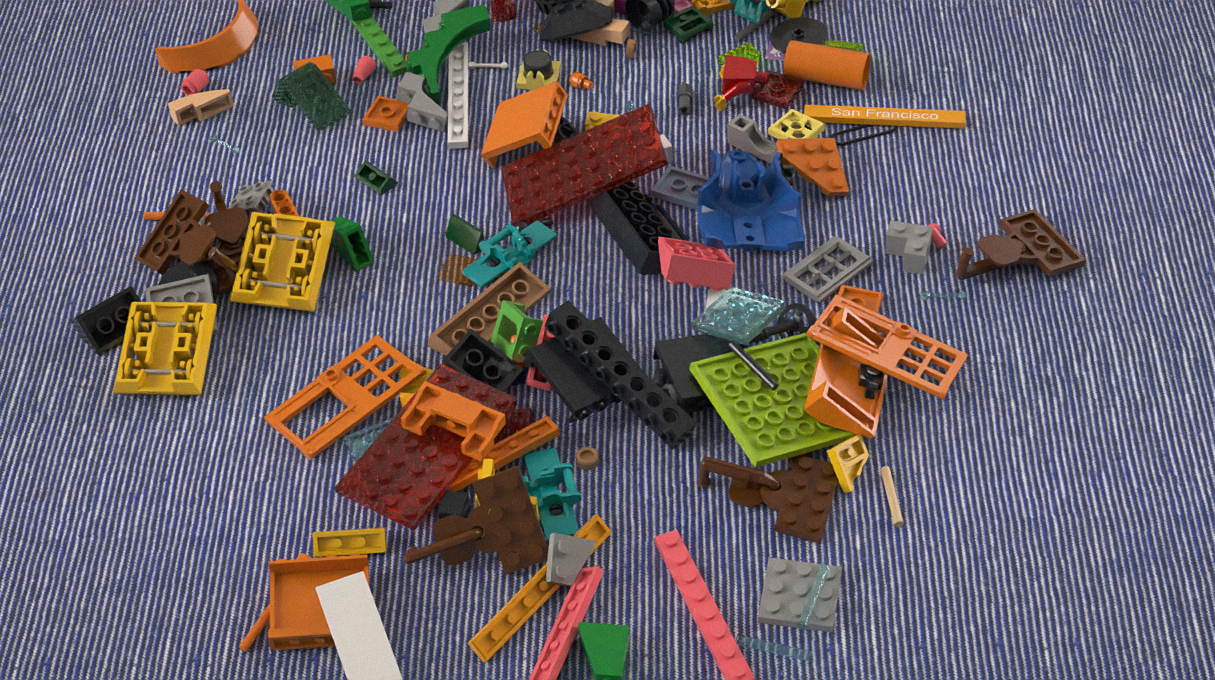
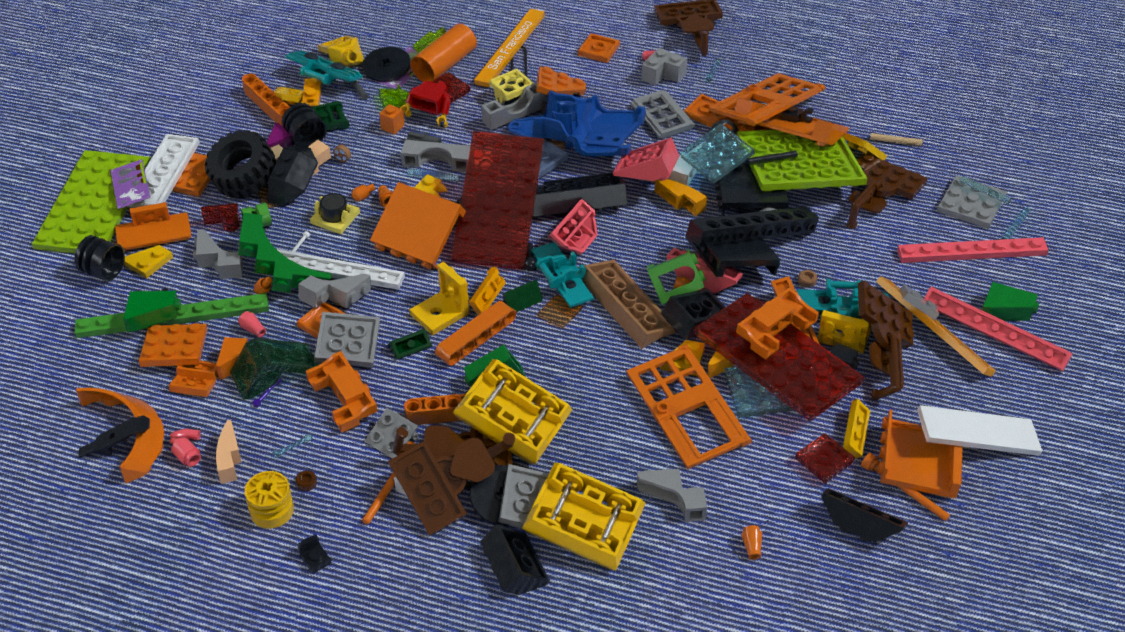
camera: 75 degrees left, 0 degrees up
none -> black piece [79,415,150,458]
none -> orange plate [139,323,207,367]
none -> orange slope [169,361,218,397]
none -> coral arm [169,428,201,444]
none -> bright green wheel [241,202,272,227]
none -> yellow wheel [244,471,294,528]
none -> dark purple hinge [253,377,282,408]
none -> reddish brown tile [295,470,317,491]
none -> black bracket [297,534,331,574]
none -> orange bracket [306,351,378,433]
none -> light grey plate [314,312,380,367]
none -> orange cone [378,185,393,207]
none -> orange brick [379,104,405,135]
none -> light grey arch [401,140,474,173]
none -> yellow bracket [409,261,469,336]
none -> orange beam [435,301,517,366]
none -> light orange plate [469,267,506,316]
none -> coral wedge [548,199,597,255]
none -> orange tile [578,33,620,63]
none -> light grey arch [637,469,707,522]
none -> light orange slope [654,179,707,216]
none -> orange cone [741,525,763,560]
none -> clear red plate [795,433,855,483]
none -> black wedge [821,488,909,542]

